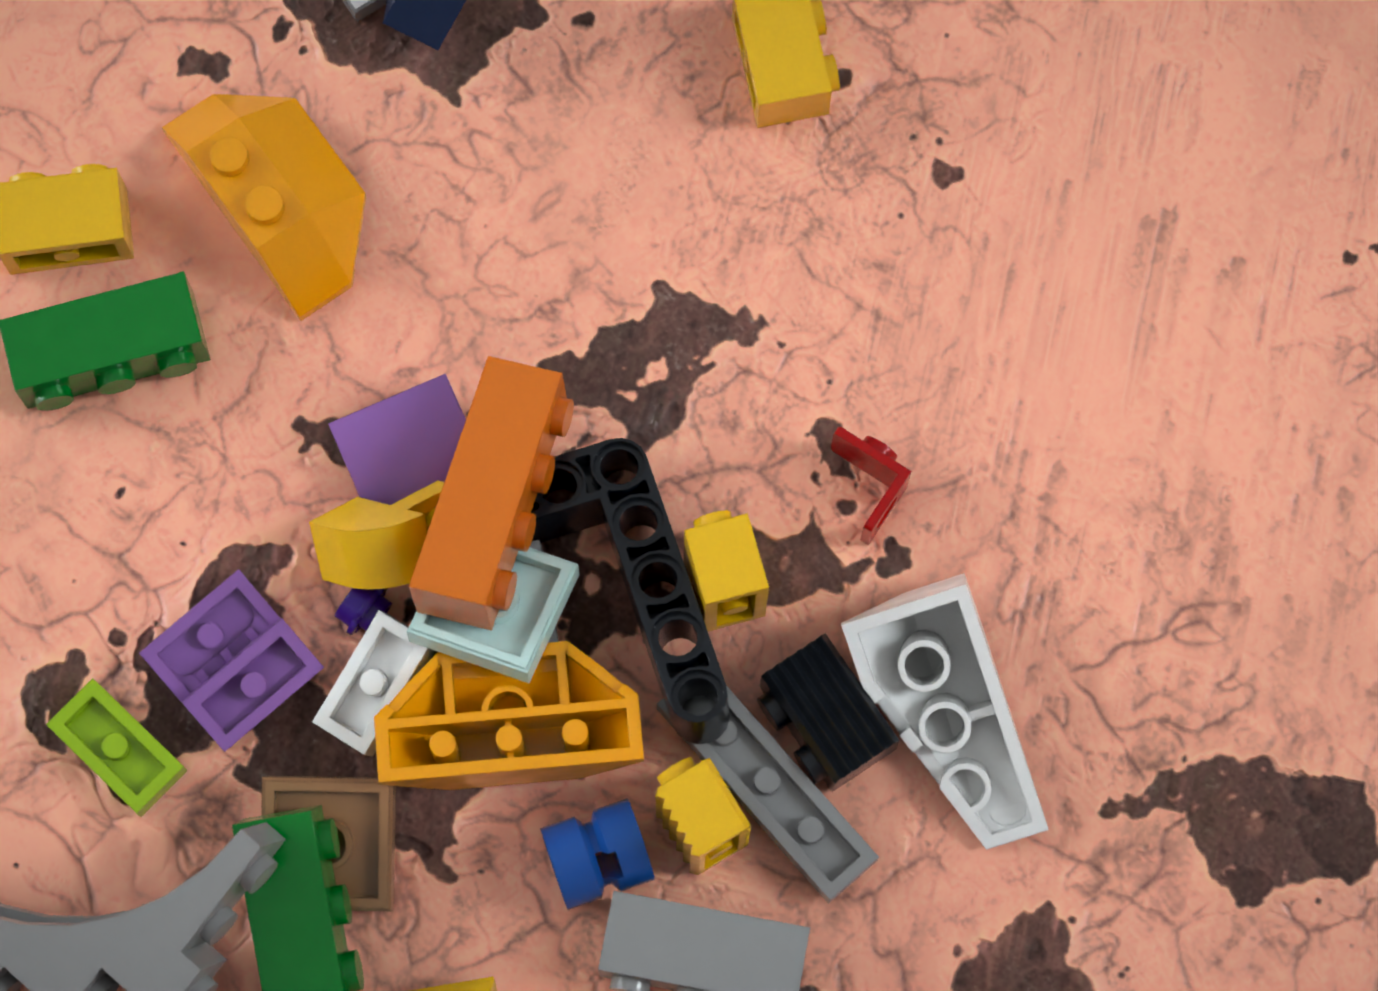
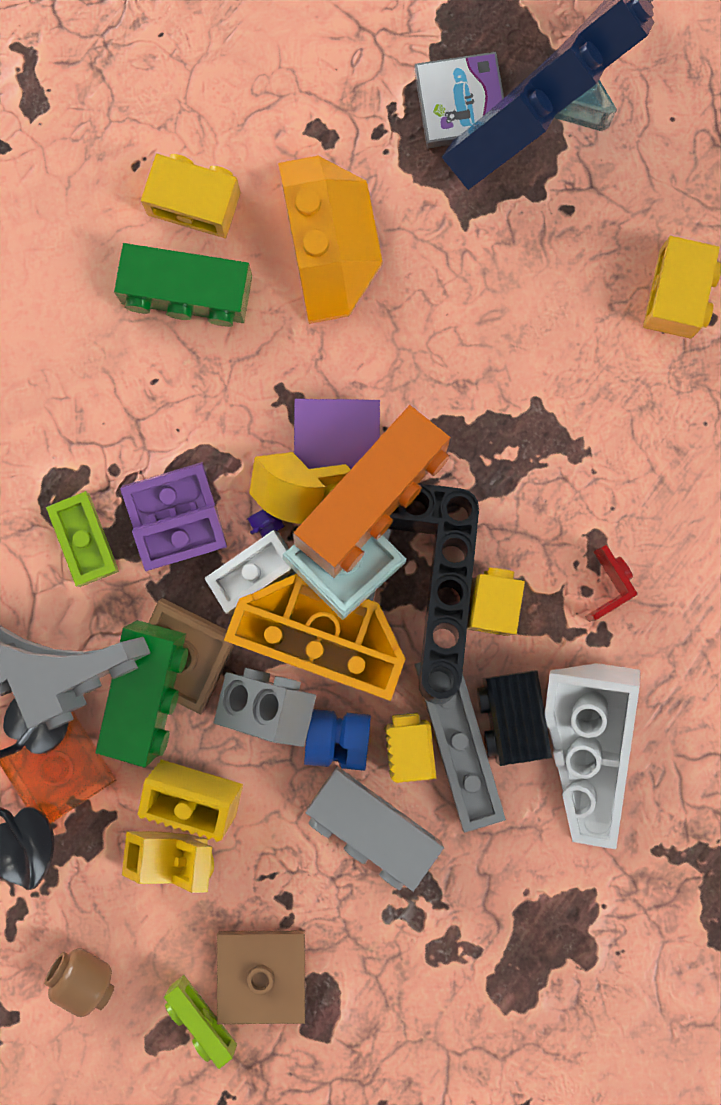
camera: 25 degrees right, 10 degrees up
none -> light grey brick [213,668,317,747]

